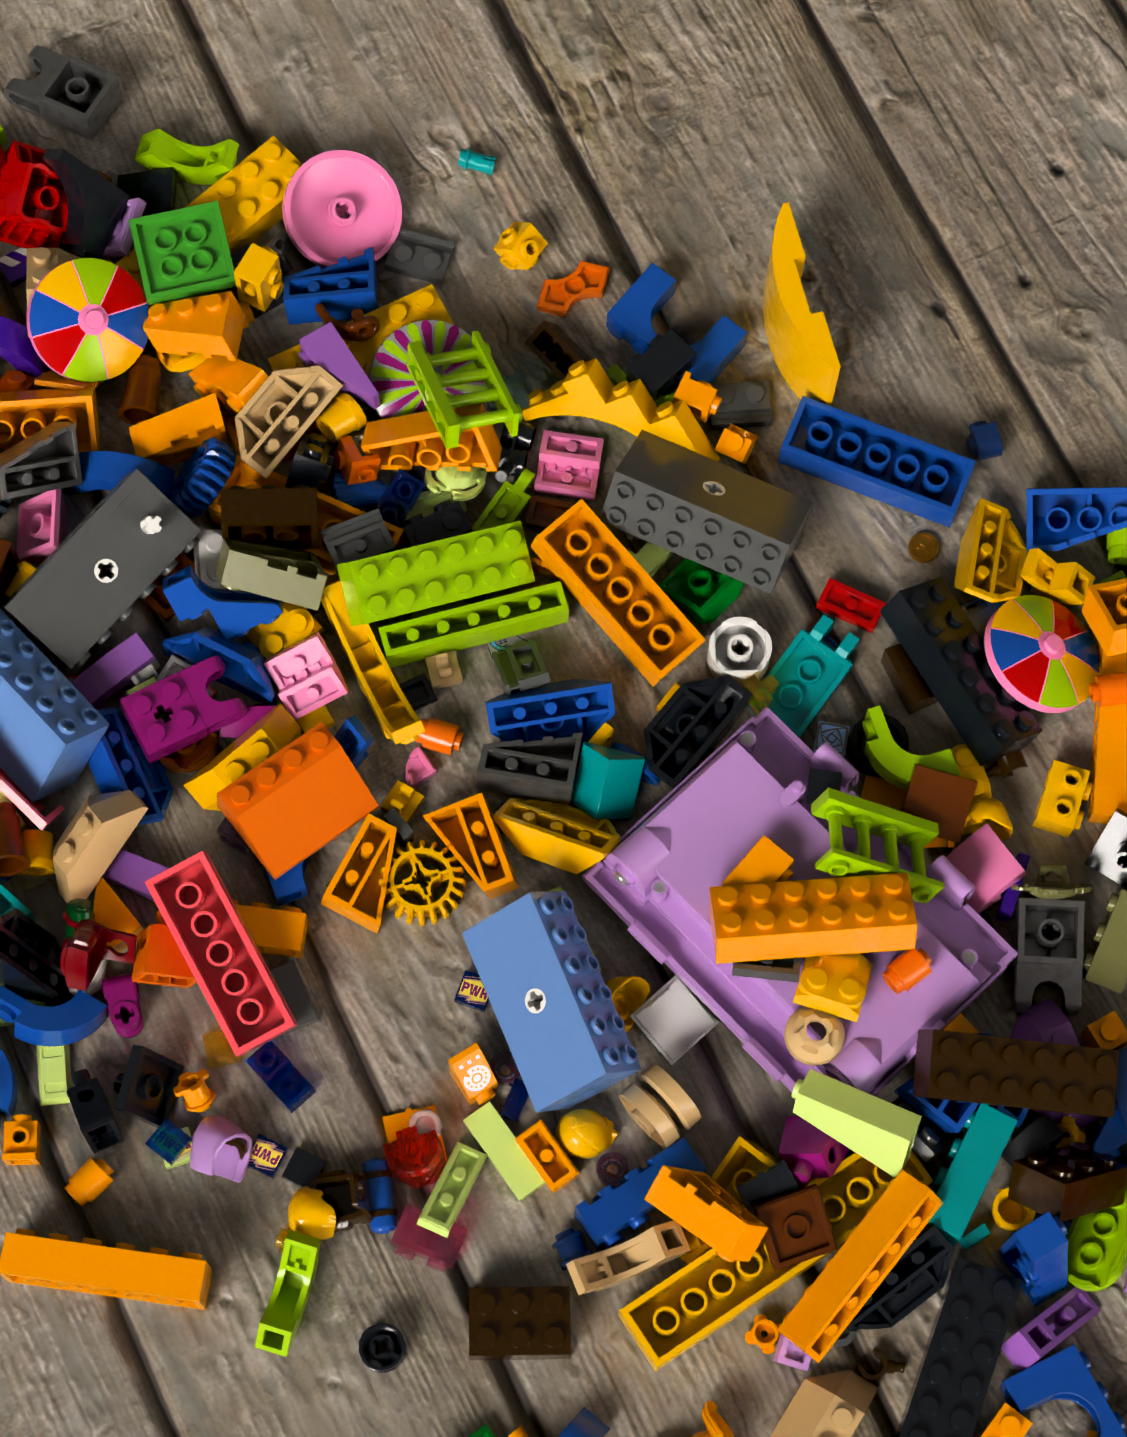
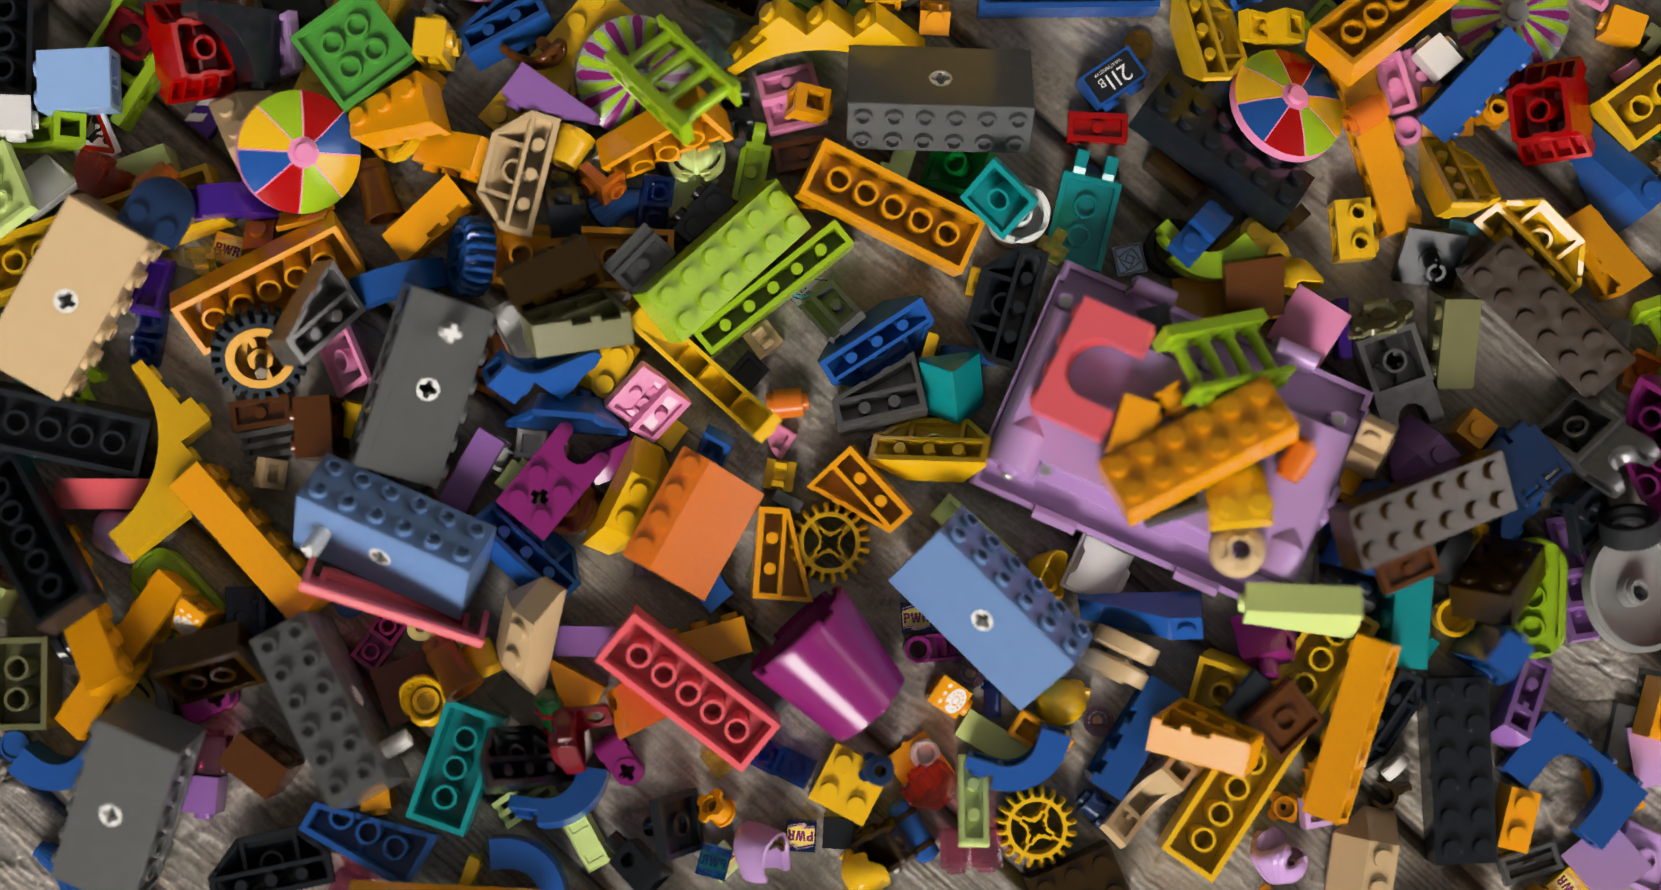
camera: 20 degrees left, 15 degrees up
none -> magenta cone [750,585,905,741]
none -> light orange brick [784,81,834,125]
none -> yellow brick [808,740,883,827]
none -> dark blue brick [858,752,895,787]
none -> magenta piece [902,631,962,663]
none -> teal slope [960,157,1040,240]
none -> blue arch [964,721,1072,791]
none -> yellow gear [994,784,1077,868]
none -> coral arch [1029,296,1156,445]
none -> brick [1075,45,1149,113]
none -> blue wedge [1078,591,1205,640]
none -> light orange brick [1151,379,1190,419]
none -> blue arch [1166,198,1234,269]
none -> lavender hair [1250,825,1308,885]
none -> tan arch [1344,413,1398,481]
none -> reddish brown plate [1373,544,1443,595]
none -> white tile [1380,752,1410,781]

